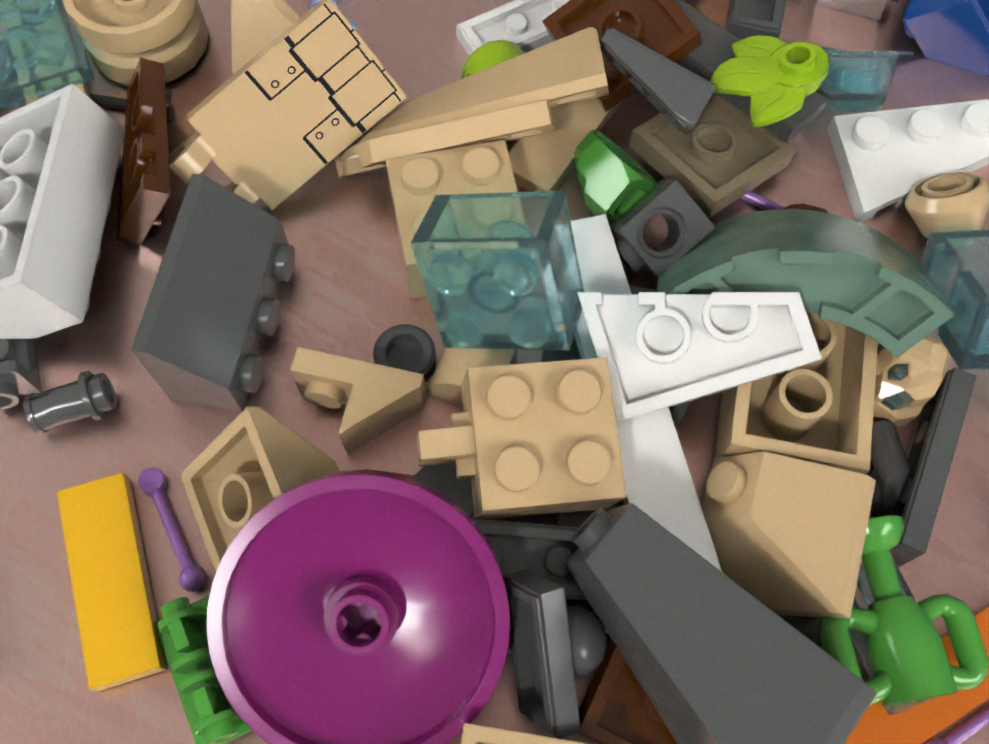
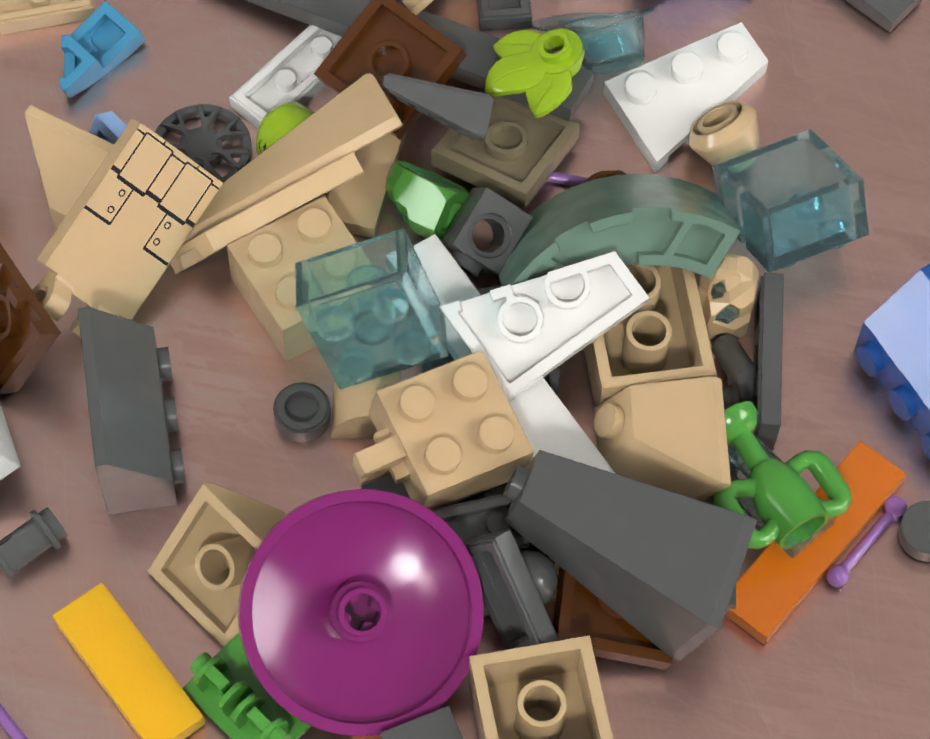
camera: 20 degrees left, 5 degrees down
medium lavender hinge [138,468,207,592] -> none
tan slope [290,347,427,452] -> none
none -> dark grey wheel [155,104,252,183]

